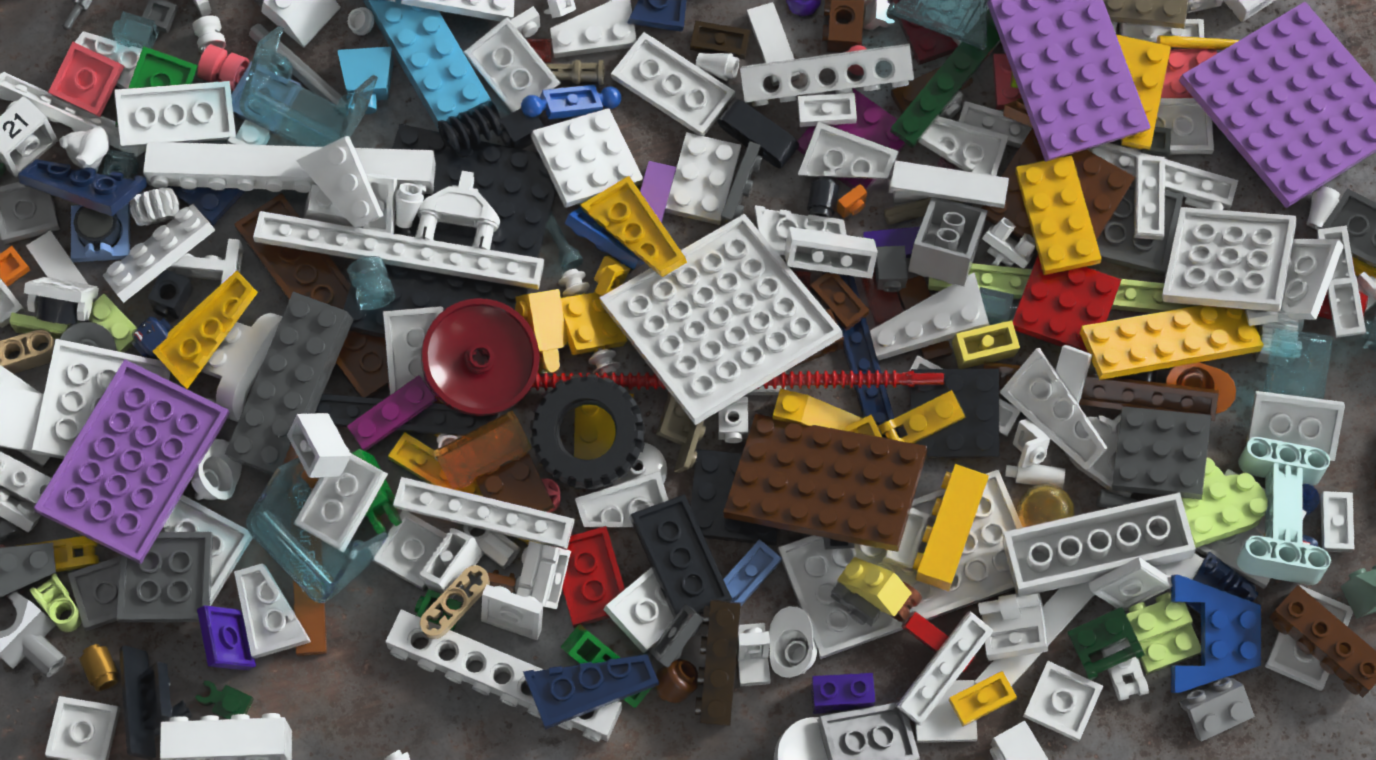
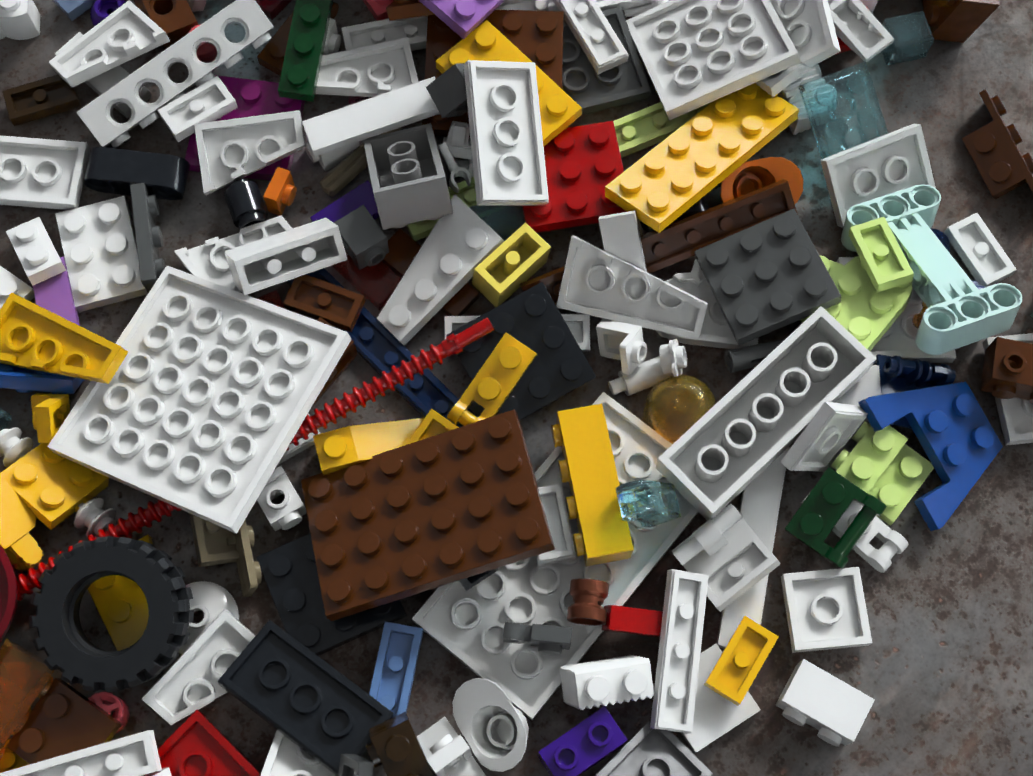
camera: 30 degrees left, 0 degrees up
white cone [696,53,739,81] -> none
light yellow brick [837,557,911,617] -> none
light grey bracket [1179,677,1255,742] -> none
none -> white plate [6,217,66,286]
none -> white wing [49,0,170,87]
none -> dark grey brick [426,63,468,118]
none -> white hand [438,142,471,193]
none -> white tile [464,60,549,206]
none -> white brick [560,655,654,710]
none -> clear light blue leg [615,480,681,528]
none -> white plate [659,339,687,377]
none -> yellowish green plate [849,217,914,293]

